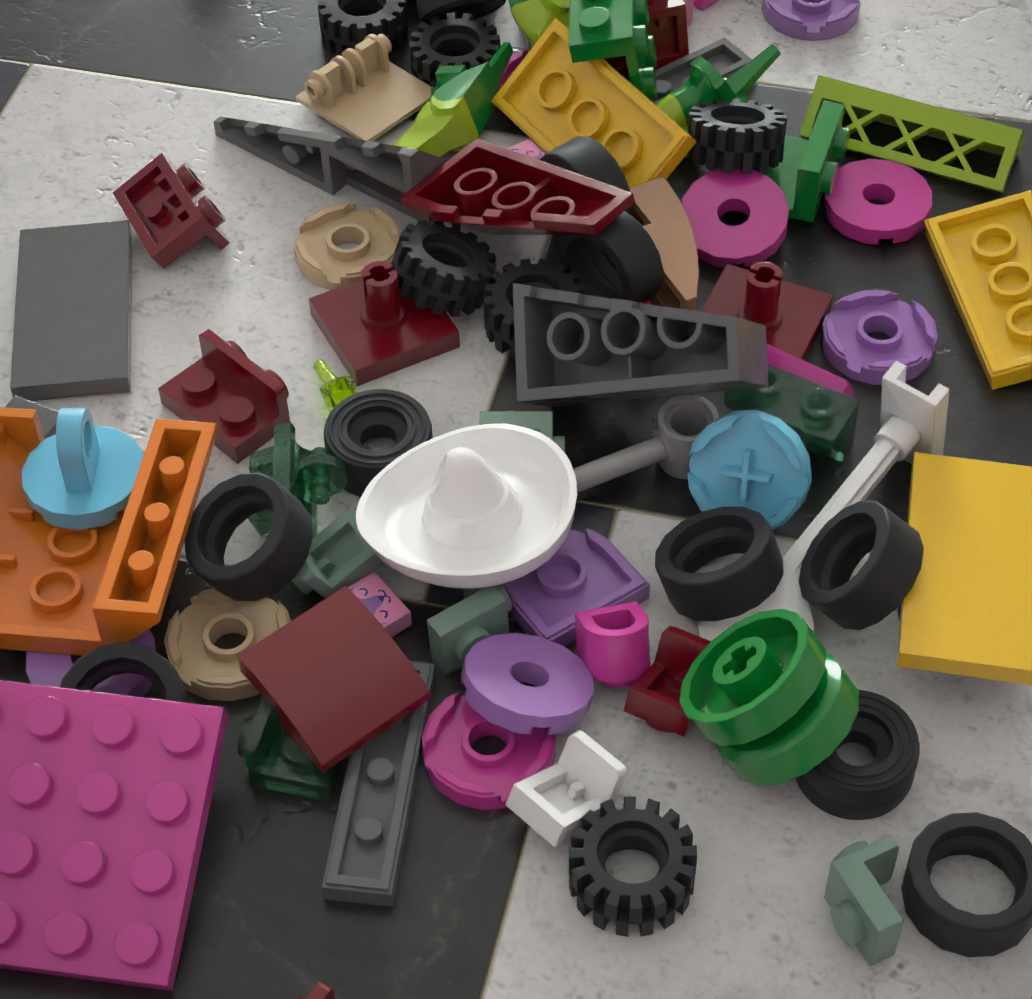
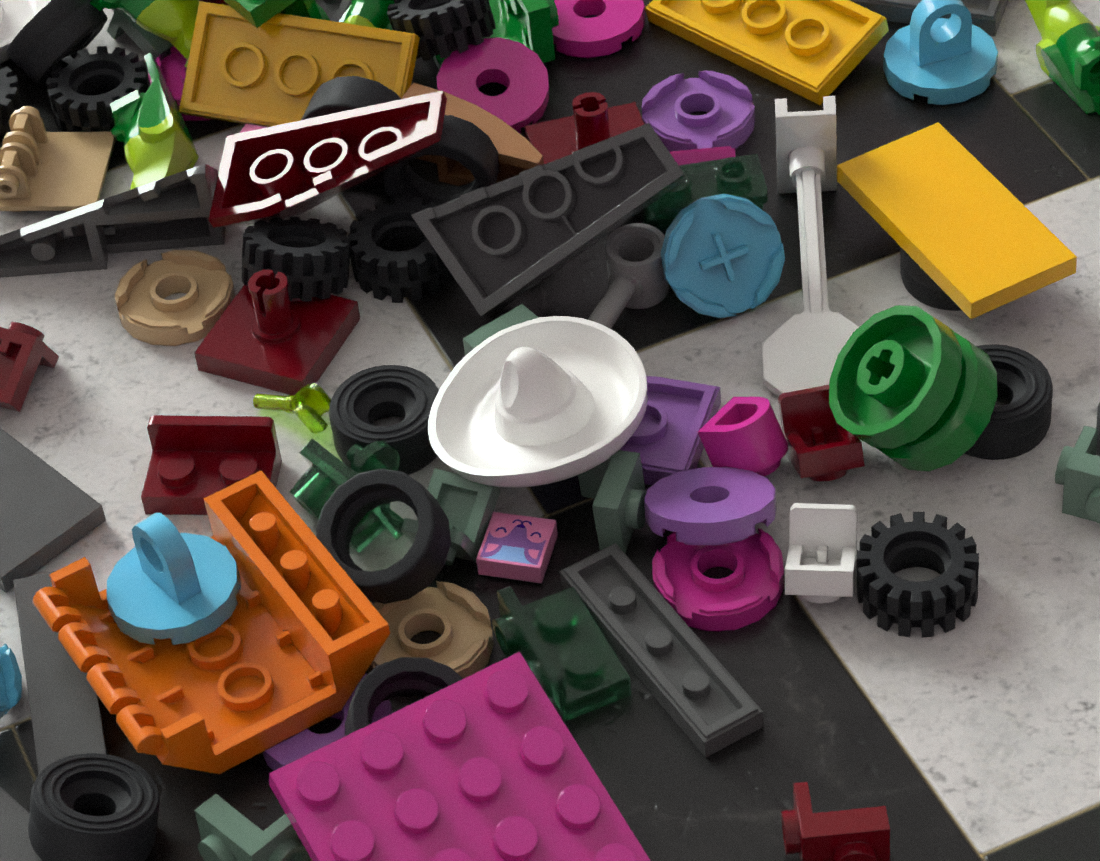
camera: 35 degrees left, 5 degrees down
dark red slope [237,586,431,773] -> none
black tyre [655,506,784,622] -> none
black tyre [799,501,924,630] -> none

